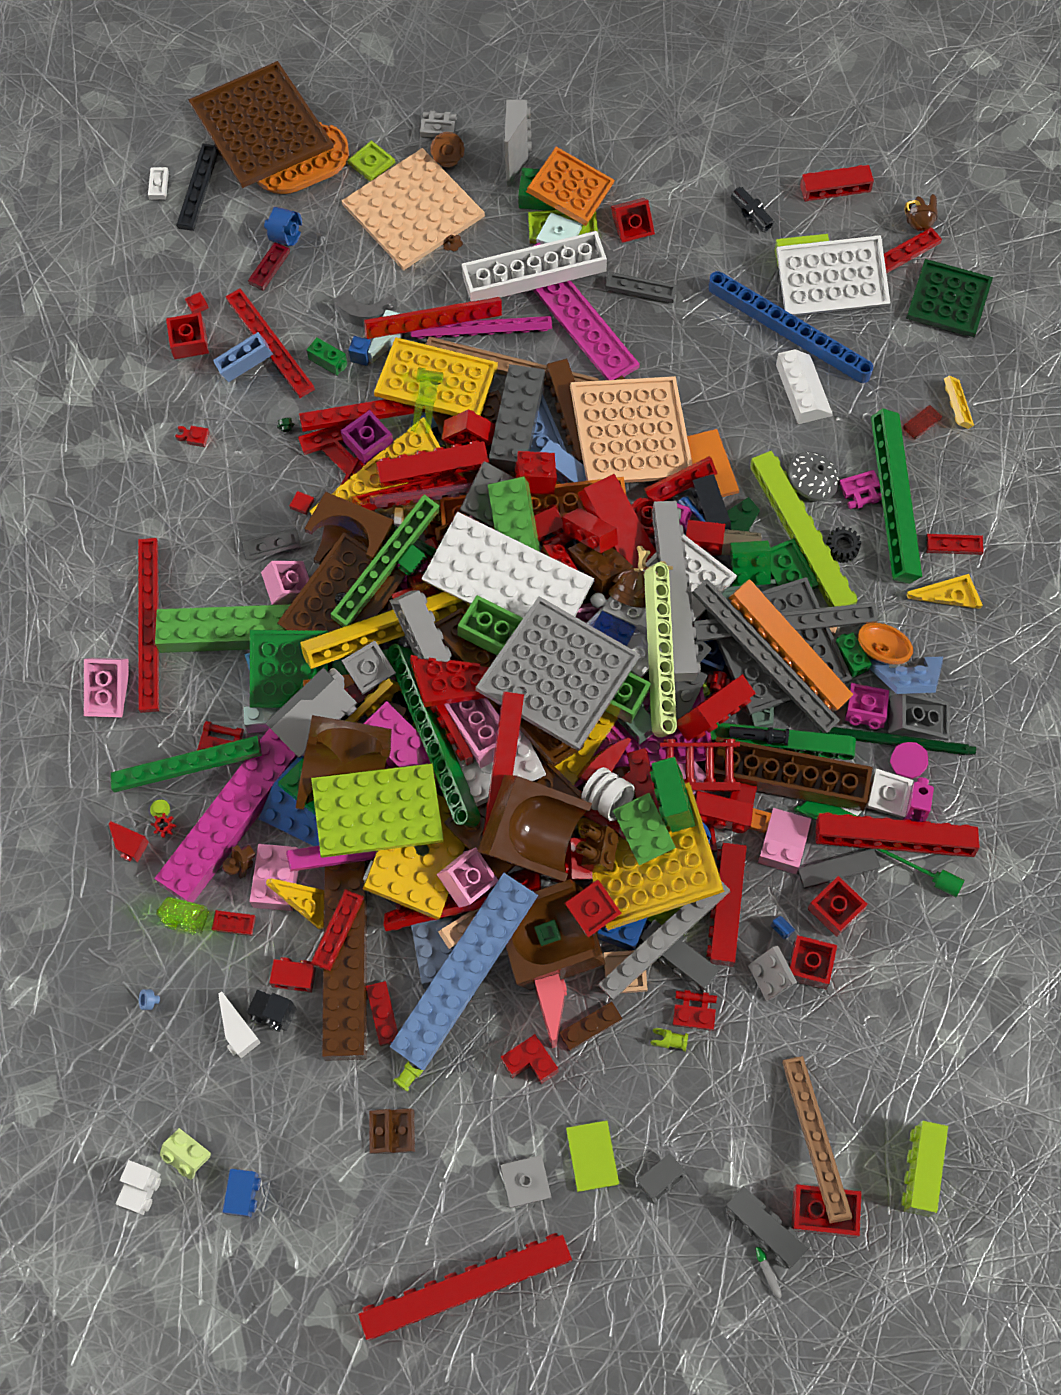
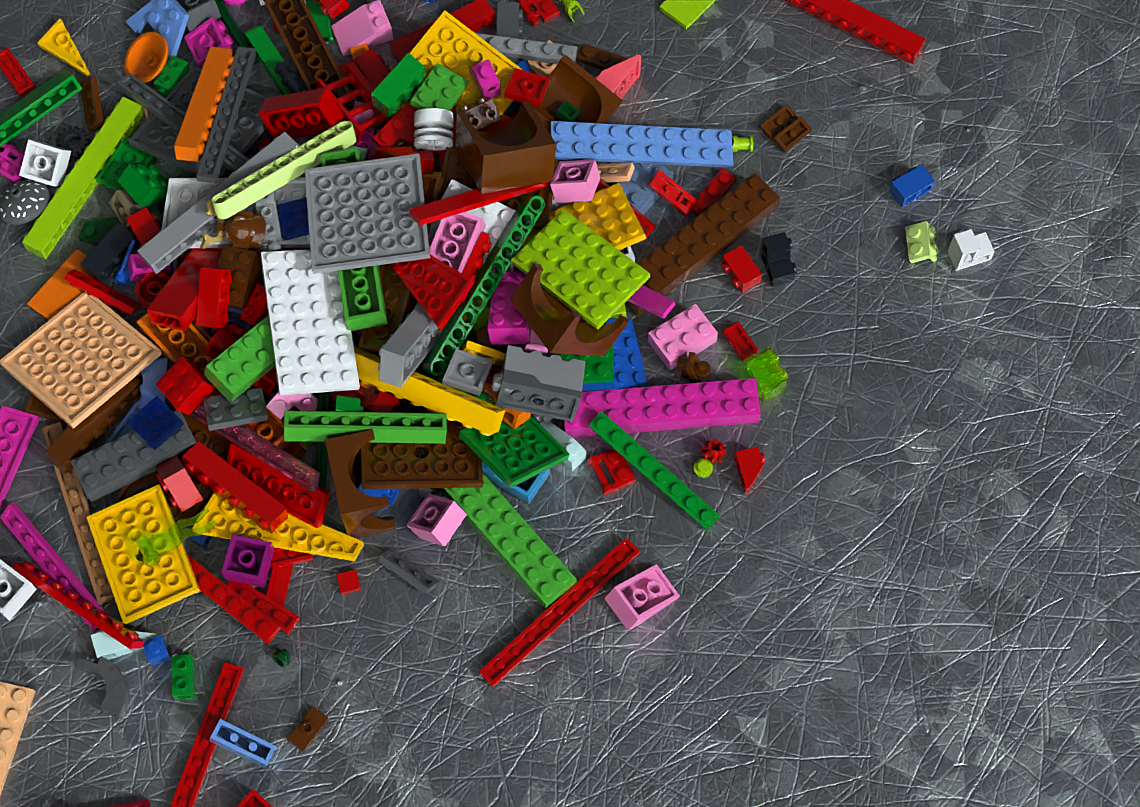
camera: 130 degrees left, 0 degrees up
medium blue tile [139,989,160,1010] -> none
red plate [175,426,210,447] -> none
white slope [218,992,261,1058] -> none
yellow wing [266,878,324,929] -> none
red tile [310,889,364,972] -> none
red brick [501,1034,558,1084] -> none
light grey plate [501,1155,552,1208] -> none
none -> white brick [19,140,71,187]
none -> reddish brown plate [80,75,104,131]
none -> clear blue plate [127,396,184,451]
none -> reddish brown plate [287,706,330,752]
none -> dark pink torso [469,59,501,99]
none -> red plate [647,170,697,217]

